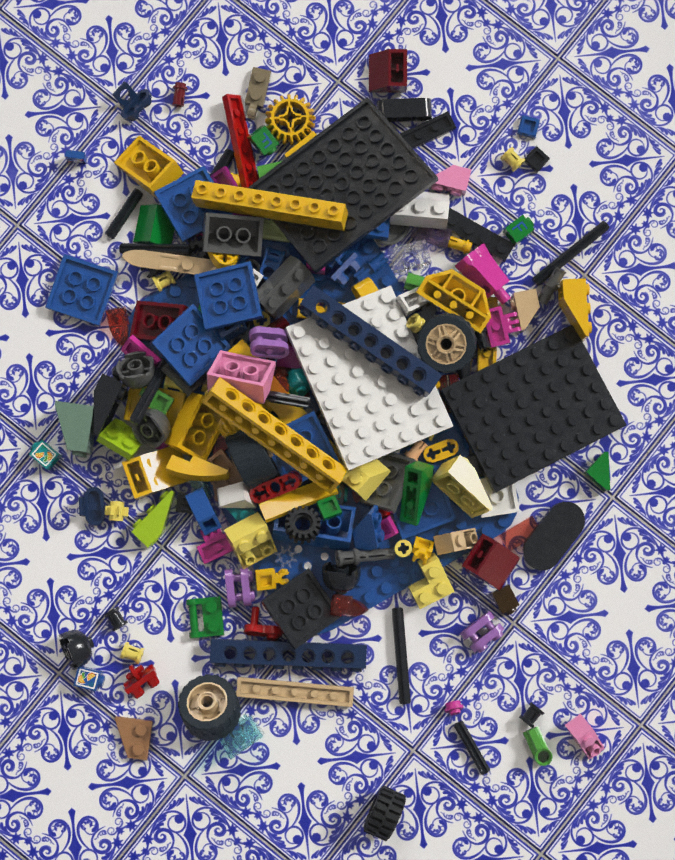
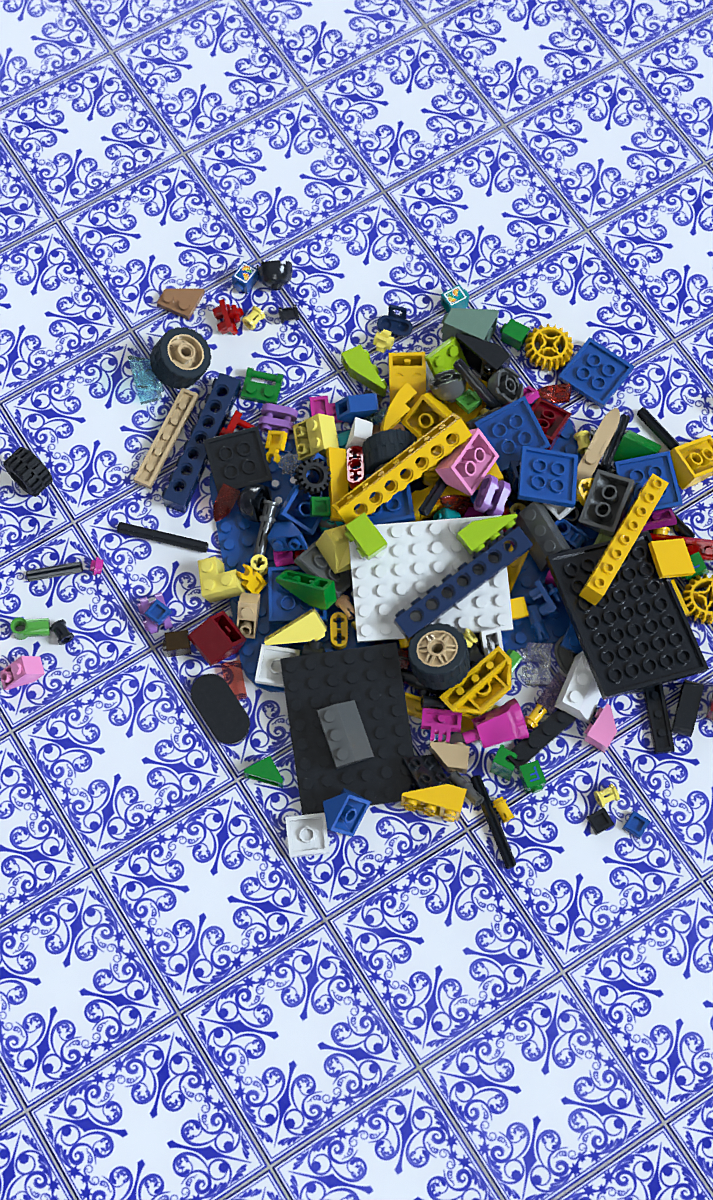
camera: 110 degrees right, 15 degrees down
none -> blue tile [144,599,172,627]
none -> white plate [285,813,330,858]
none -> dark grey slope [317,700,374,770]
none -> blue slope [323,787,371,837]
none -> lime brick [345,512,388,560]
none -> black hinge [402,754,451,791]
none -> lime slope [456,514,518,555]
none -> green hinge [490,744,517,781]
none -> yellow pin [492,796,515,823]
none -> green brick [500,319,530,351]
none -> yellow gear [524,323,574,372]
none -> yellow tile [648,538,695,579]

